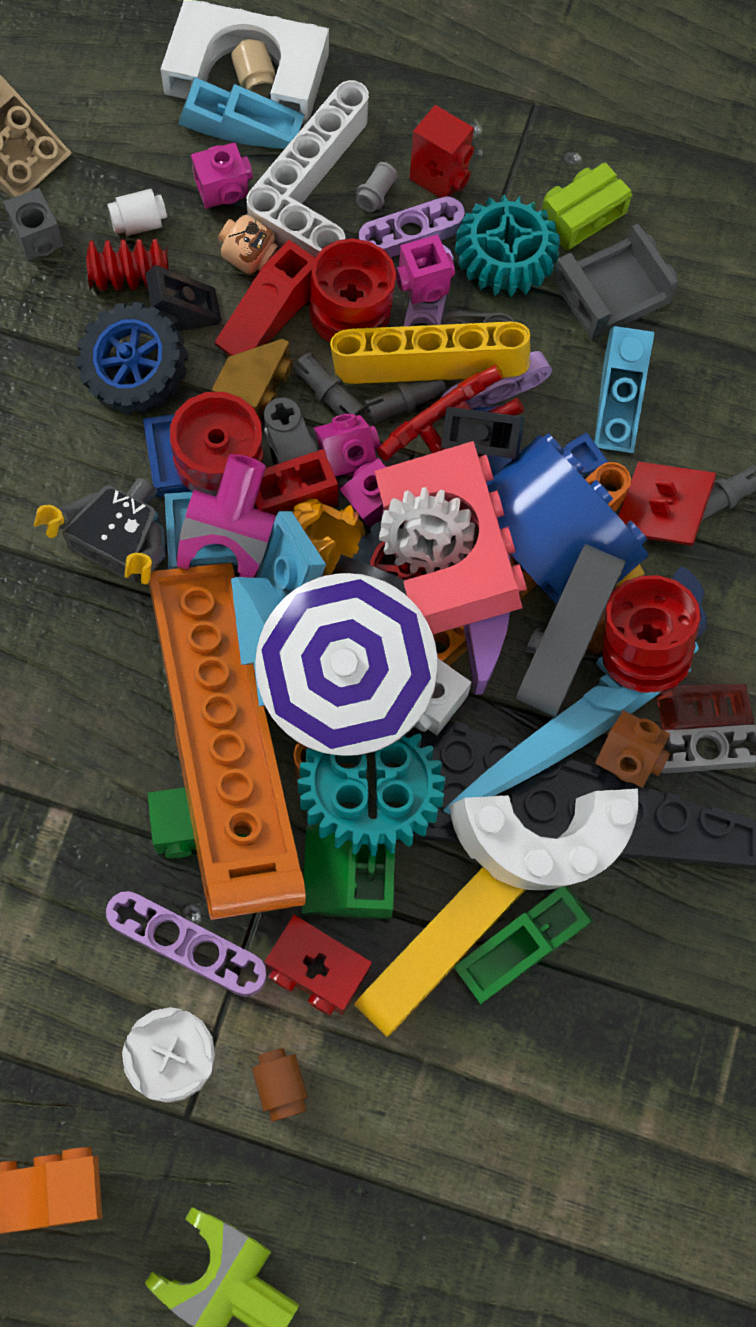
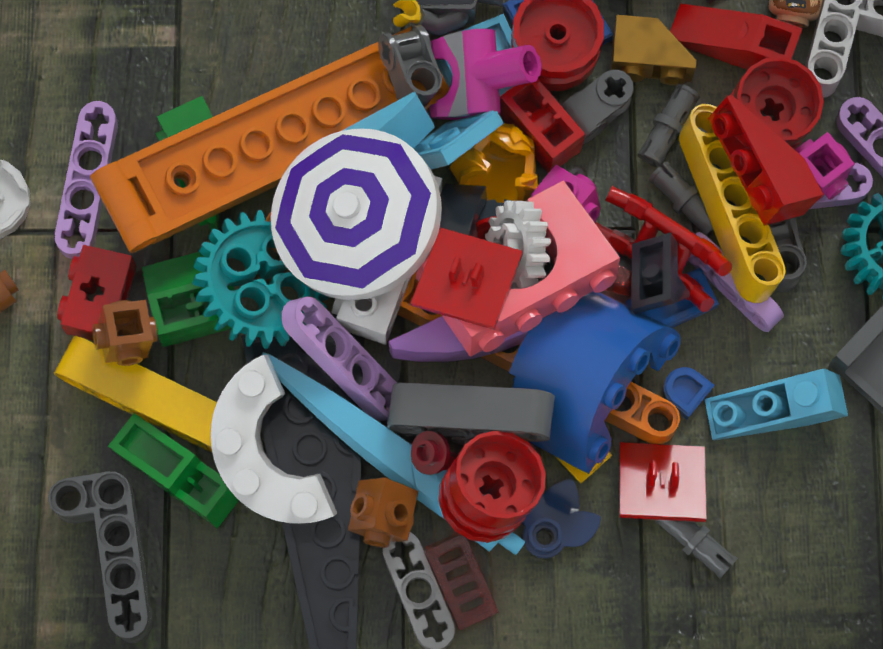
camera: 75 degrees right, 5 degrees up
dark pink brick [314,414,380,476] -> none
none -> dark grey beam [48,471,152,643]
none -> dark orange brick [92,300,157,366]
none -> lavender beam [282,296,397,421]
none -> dark grey piece [378,25,442,108]
none -> red piece [411,227,523,330]
none -> dark red plate [411,431,458,475]
none -> red slope [708,95,824,226]

